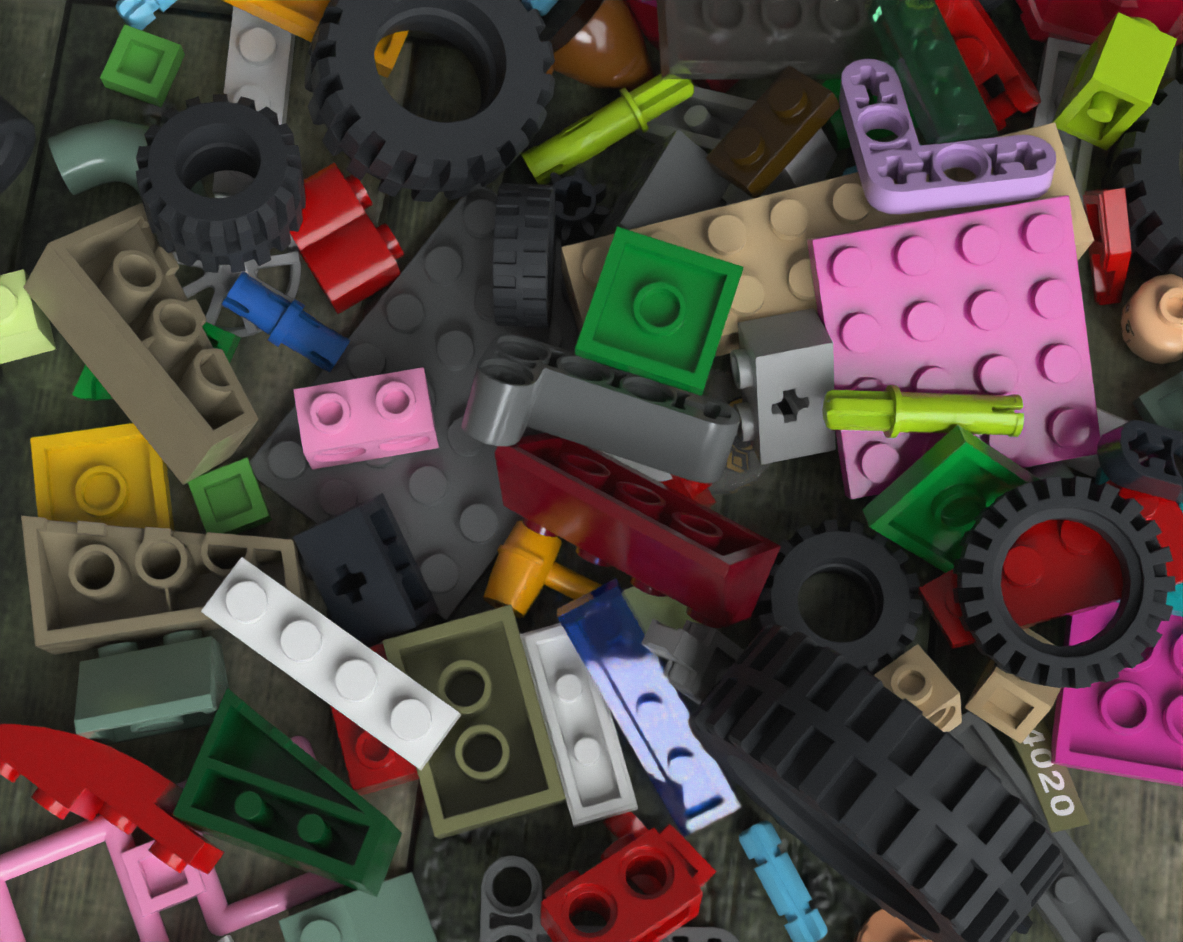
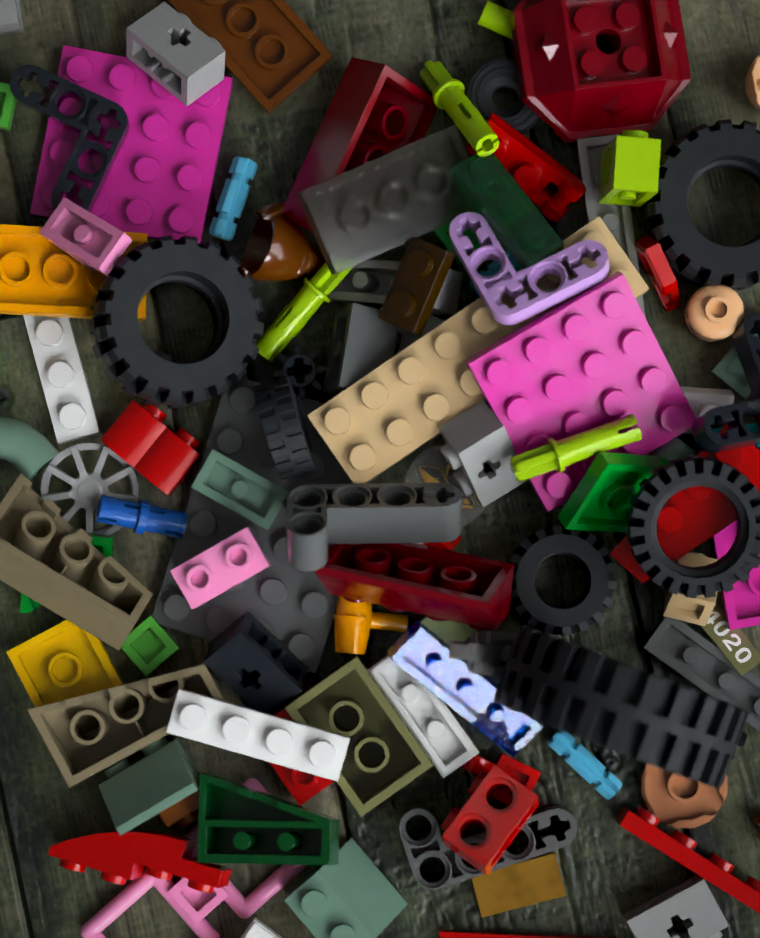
camera: 20 degrees left, 10 degrees up
black tyre [135,94,306,273] -> none
green plate [575,227,744,396] -> none
tan brick [874,644,962,732] -> none
none -> dark orange plate [159,789,199,828]
none -> sand green plate [191,449,289,530]

